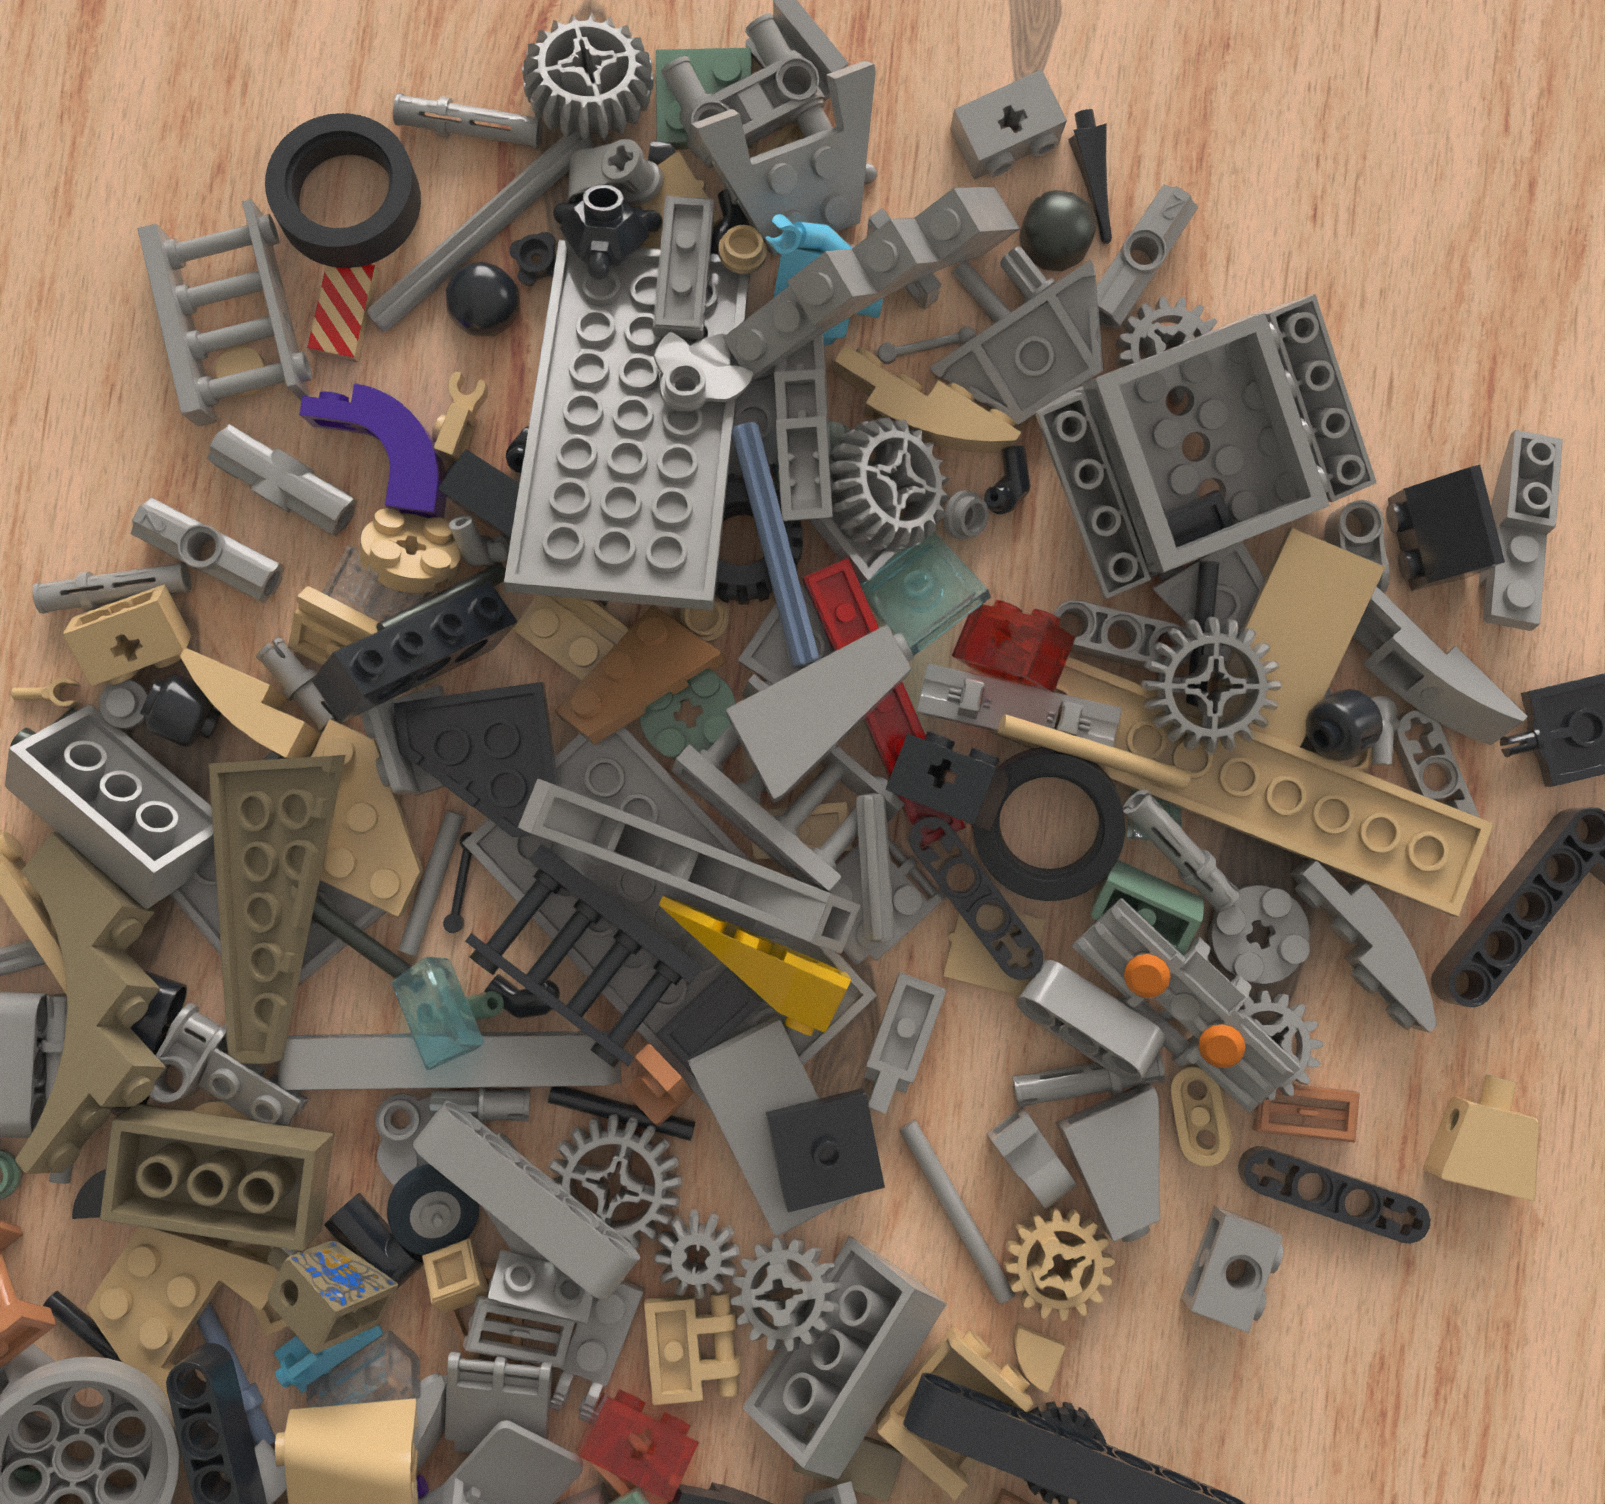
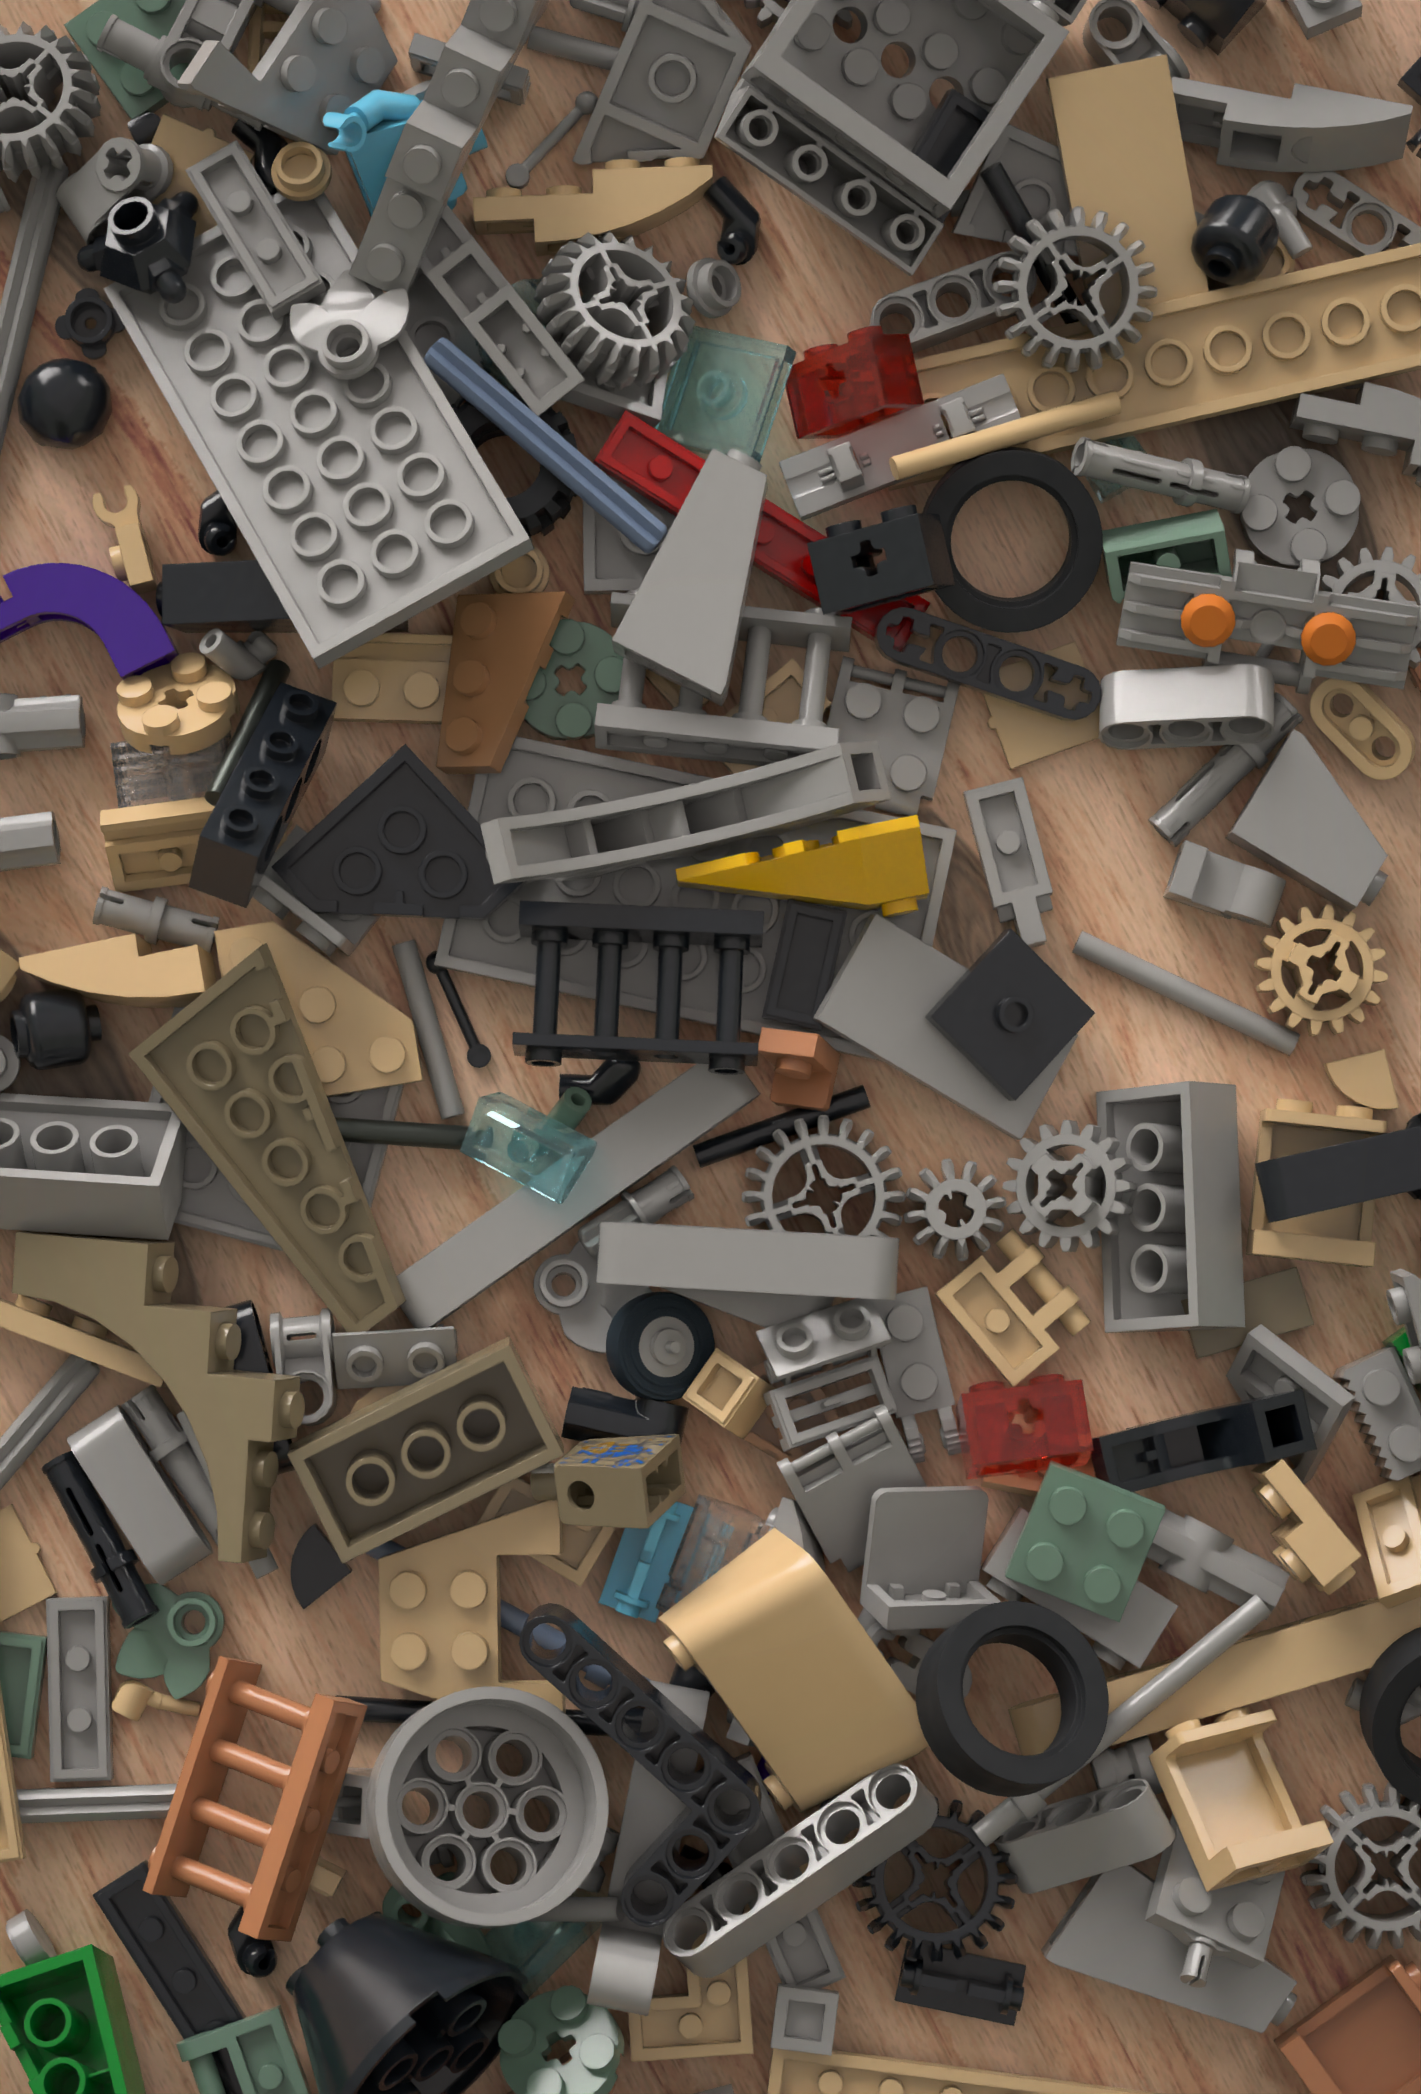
camera: 30 degrees left, 0 degrees up
light grey axle [856,793,894,942] -> none

